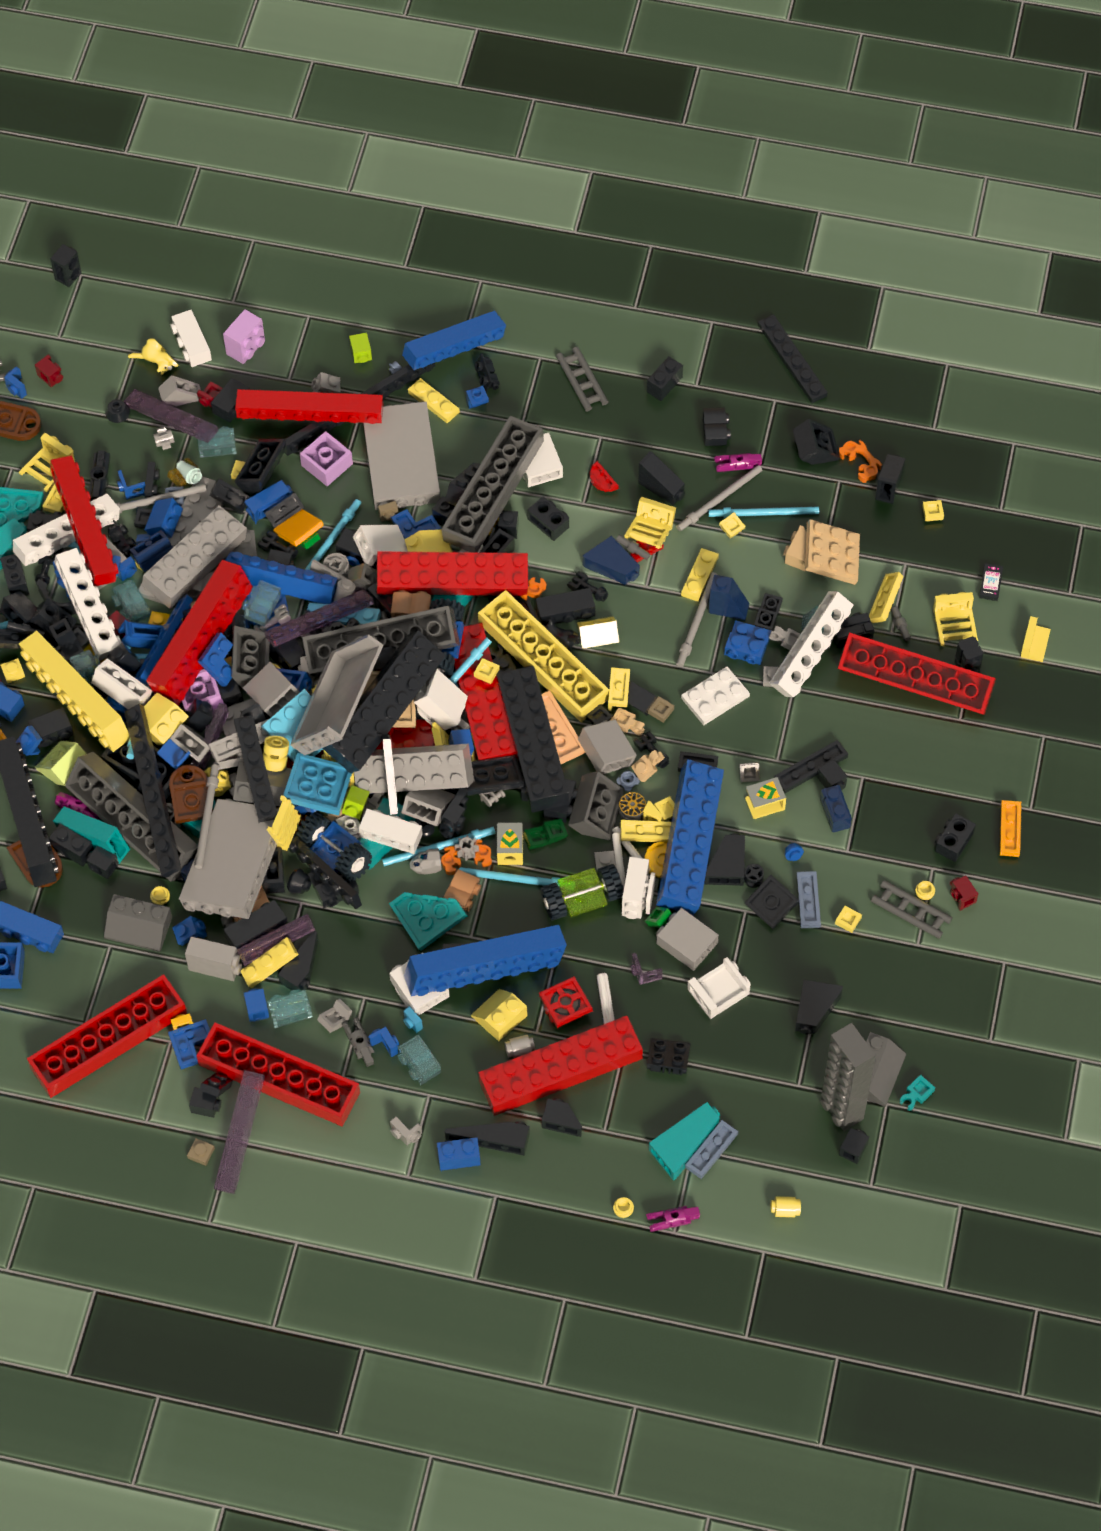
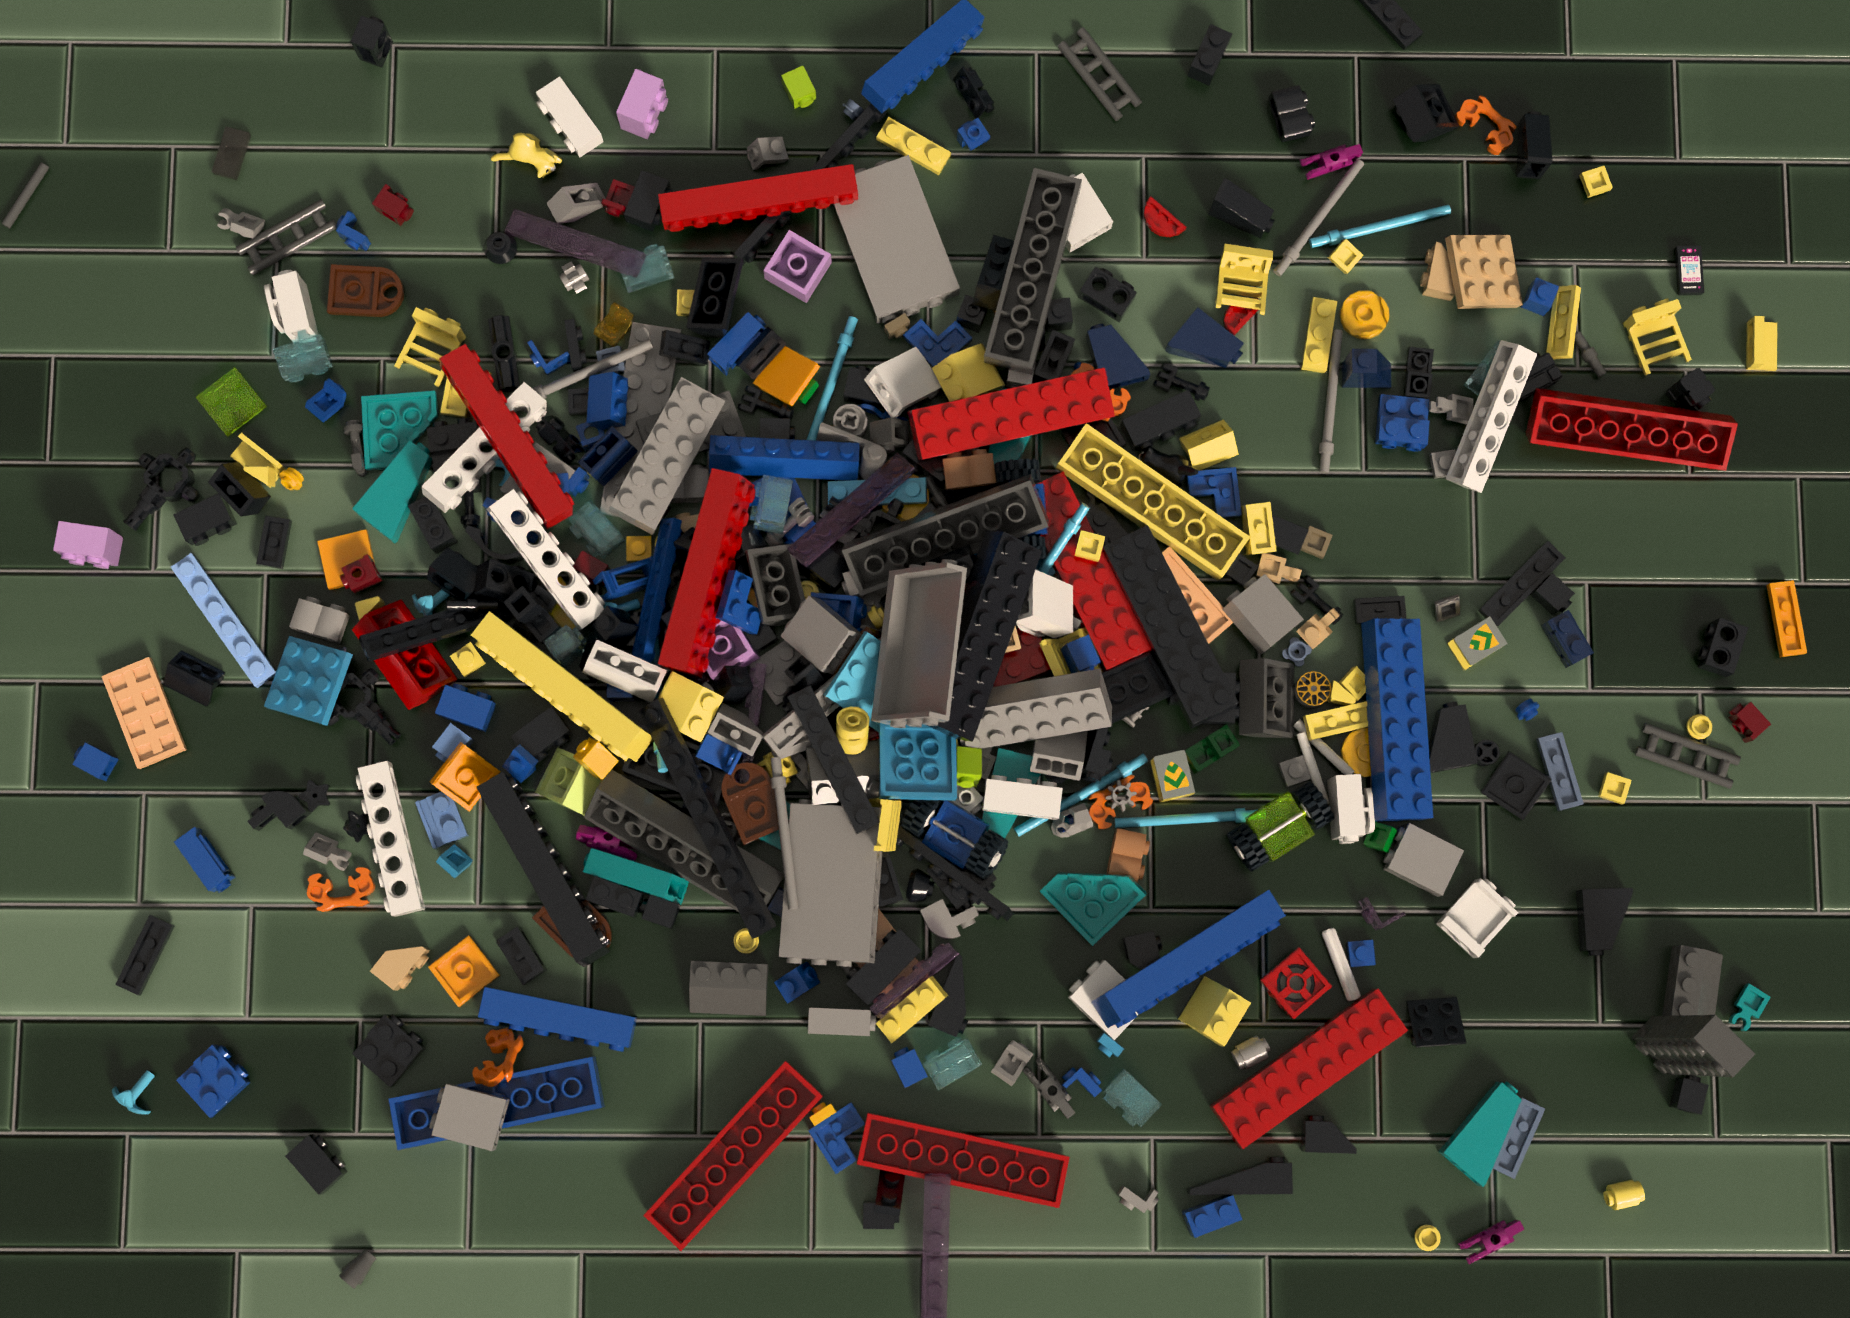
camera: 20 degrees left, 20 degrees up
light aqua cone [176,460,202,485] -> none
dark tan plate [187,1138,215,1166] -> none
tile [382,734,398,815] -> none
dark grey bar [616,534,651,560] -> none
white plate [681,667,750,725] -> none
none -> yellow brick [573,738,619,780]
none -> light grey brick [920,899,979,939]
none -> dark blue slope [1086,324,1150,390]
none -> blue plate [1186,467,1242,519]
none -> yellow tile [1340,290,1389,339]
none -> blue plate [1346,940,1376,967]
none -> blue brick [1521,277,1559,316]

